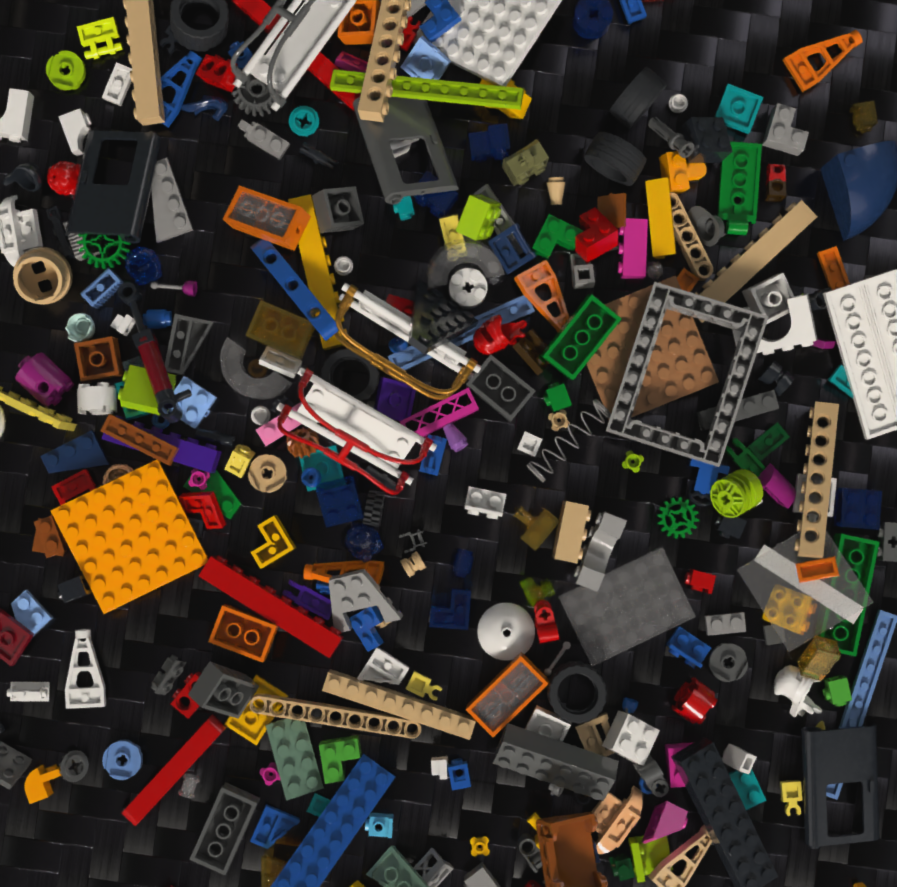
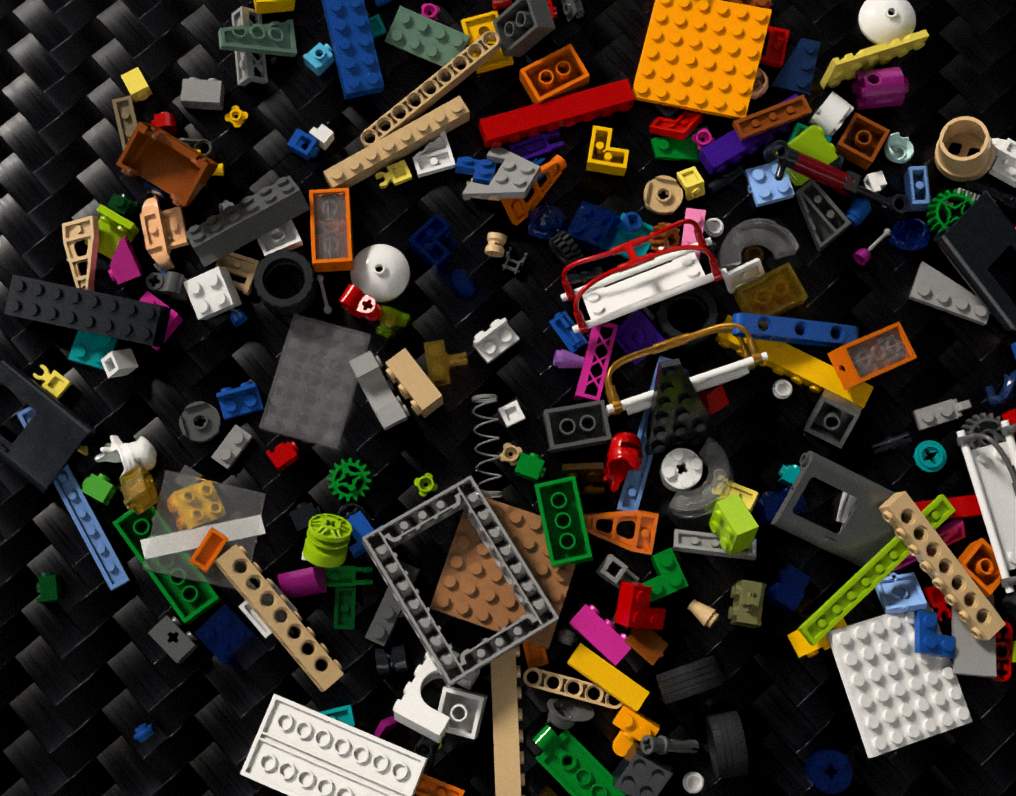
camera: 125 degrees right, 10 degrees down
bright green brick [319,735,362,784] -> none
dark blue plate [488,223,537,275] -> none
red brick [672,678,717,724] -> none

